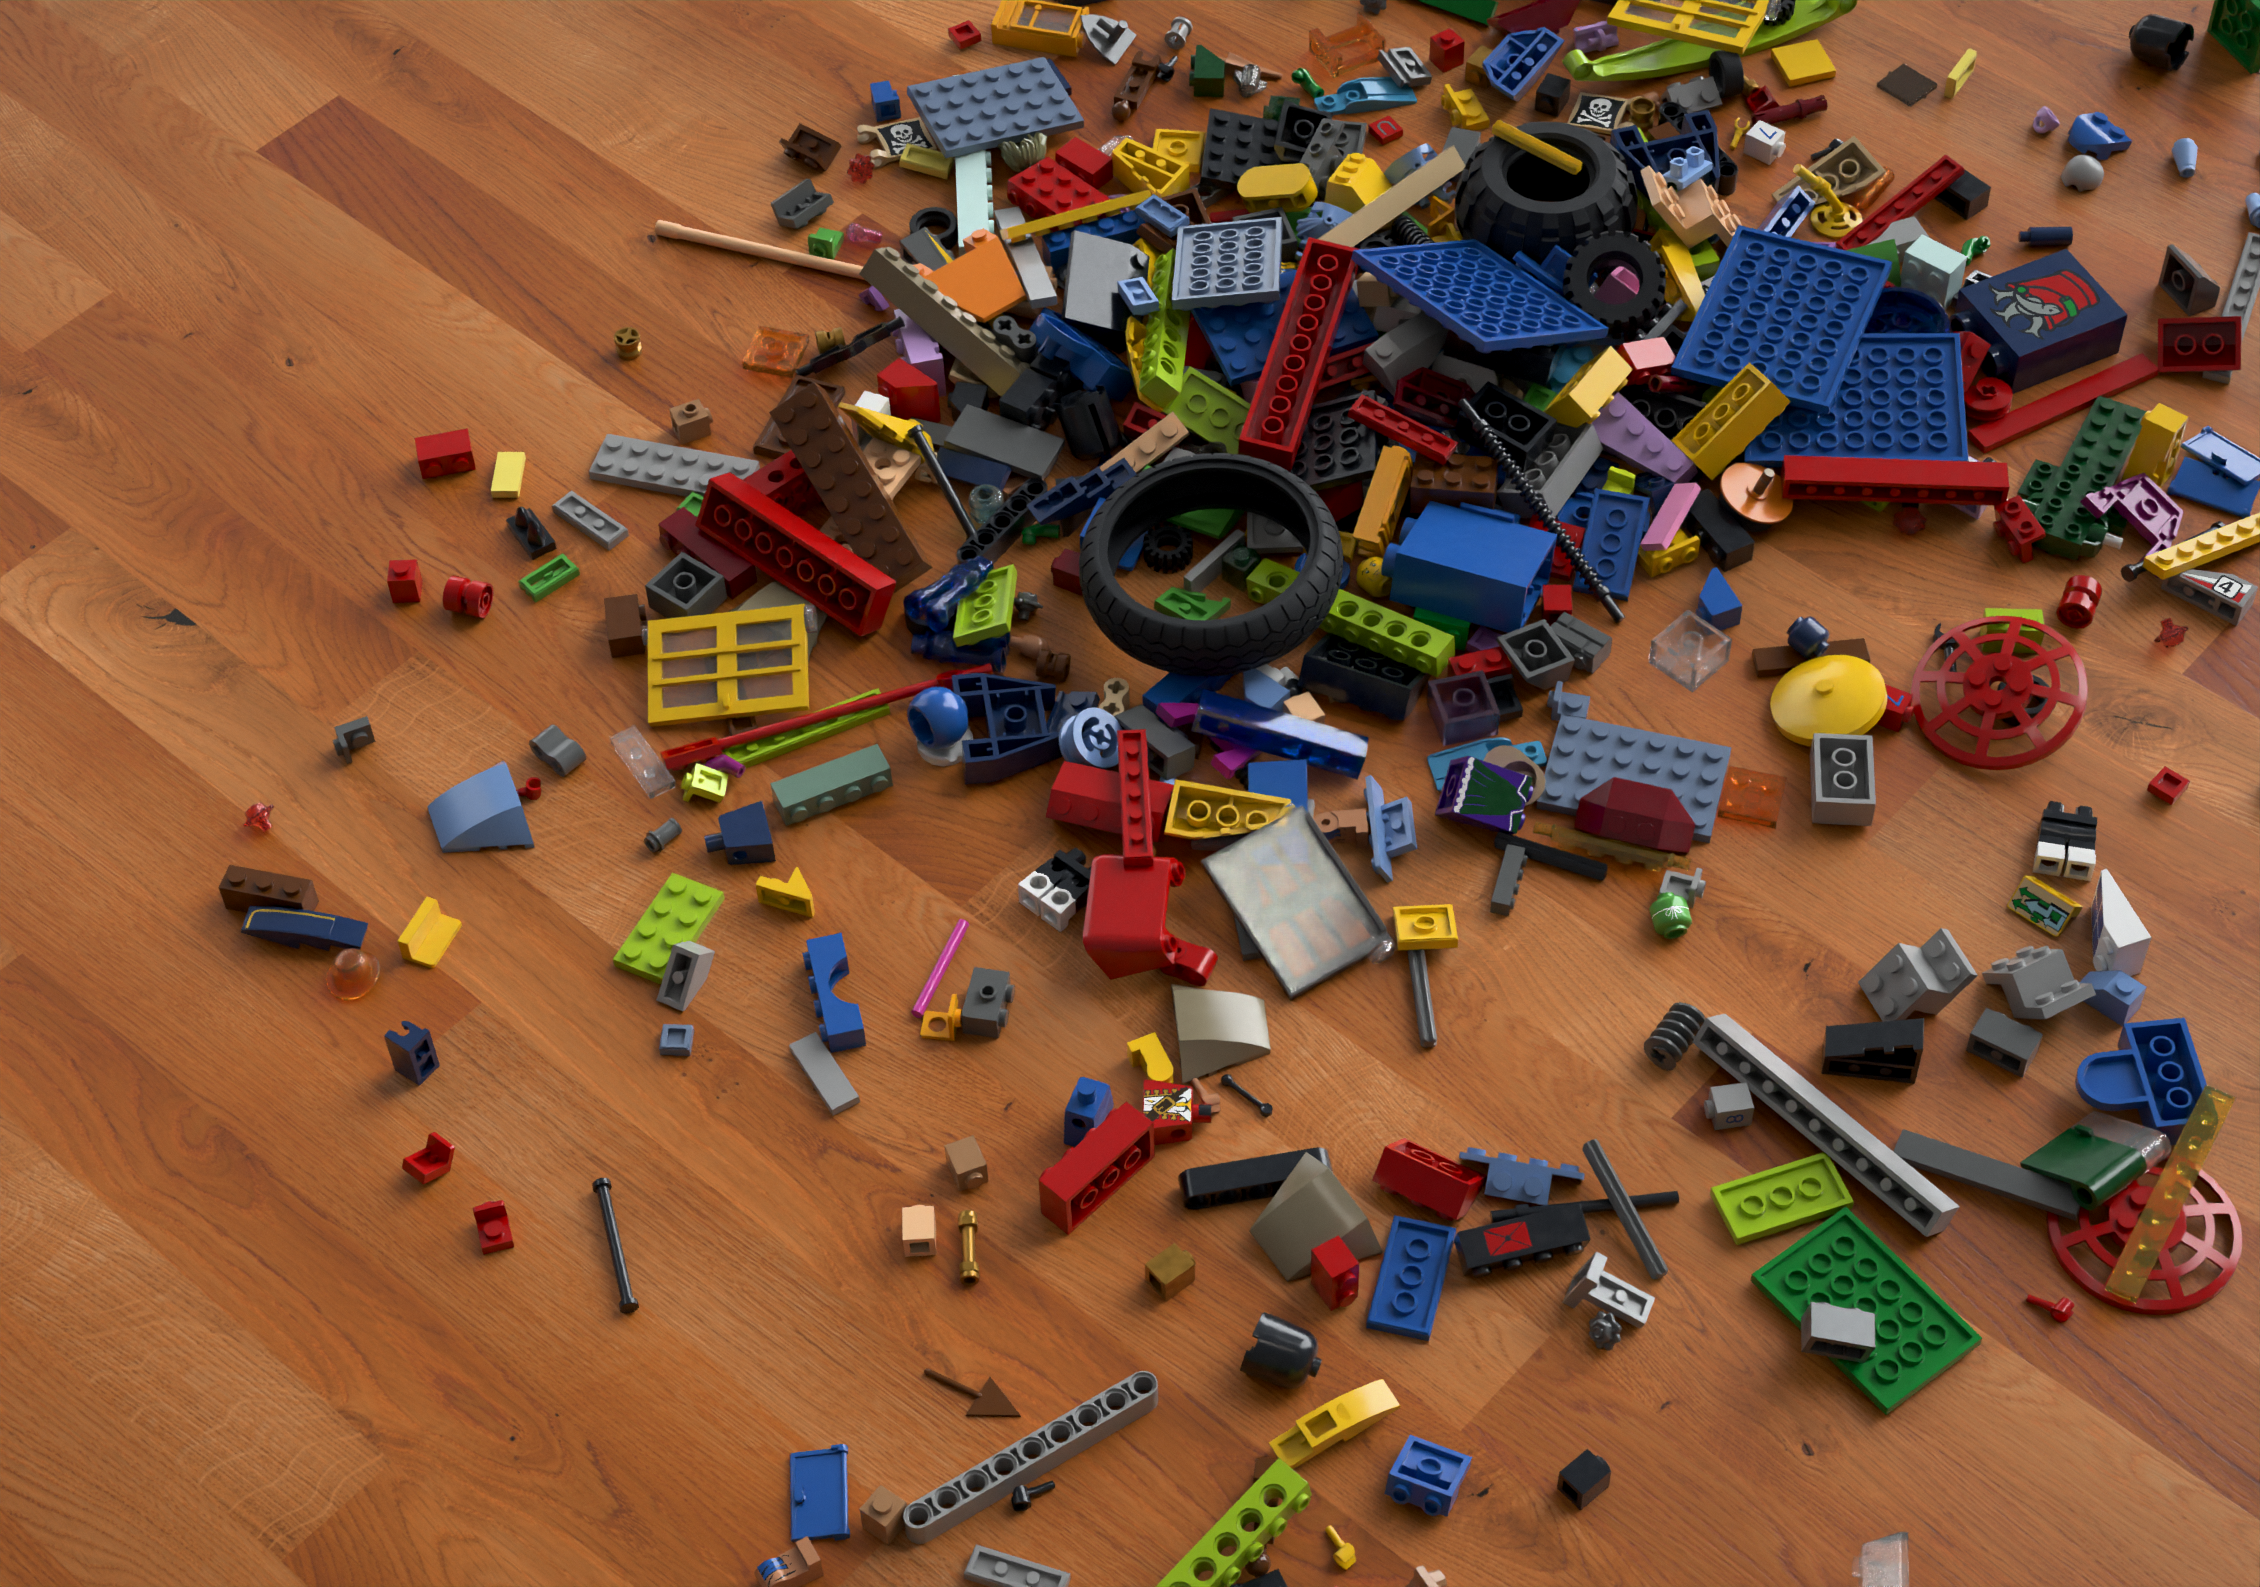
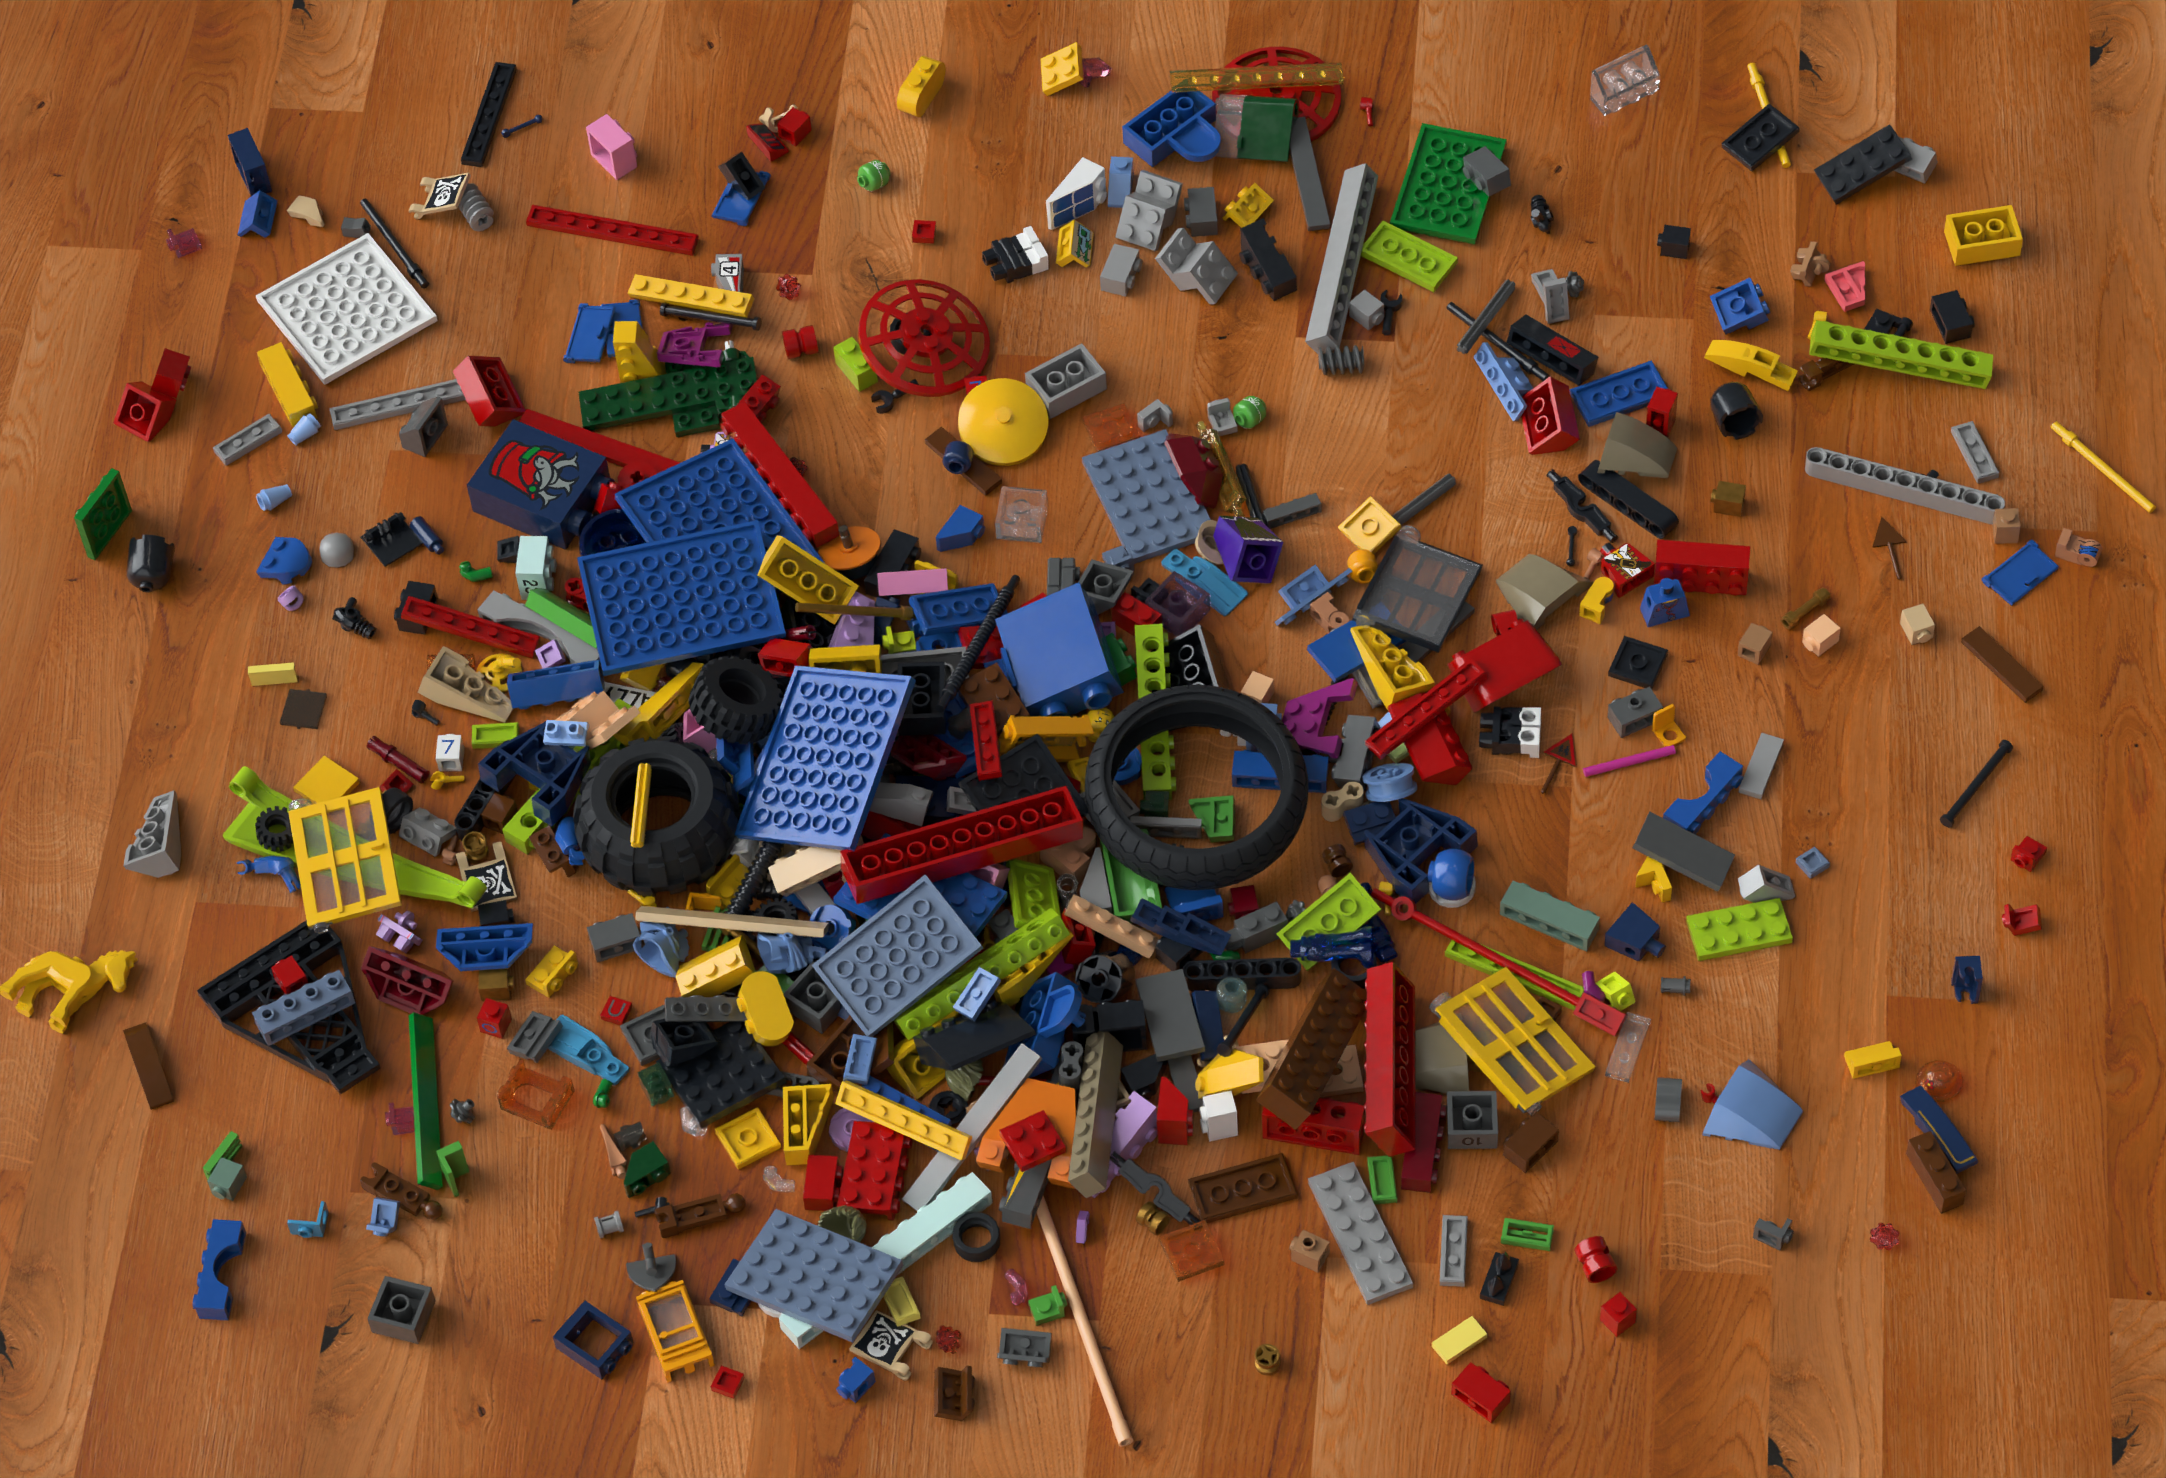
camera: 125 degrees left, 5 degrees up
clear blue brick [1191,689,1369,780] -> none
none -> black piece [332,597,376,639]
none -> black hinge [361,512,423,567]
none -> lime tile [472,722,519,749]
none -> pearl gold bar [795,603,916,620]
none -> red plate [999,1110,1066,1172]
none -> light grey brick [1100,244,1142,297]
none -> light grey bracket [1137,399,1173,432]
none -> yellow bracket [1223,182,1274,228]
none -> dark grey brick [1225,902,1288,954]
none -> light orange head [1347,549,1379,583]
none -> black piece [1380,290,1402,335]
none -> black piece [1531,195,1554,234]
none -> piece [1541,733,1575,794]
none -> black piece [1547,469,1618,543]
none -> black tile [1608,636,1668,689]
none -> dark grey tile [1632,812,1735,892]
none -> tan brick [1900,604,1935,645]
none -> reddish brown tile [1961,626,2043,703]

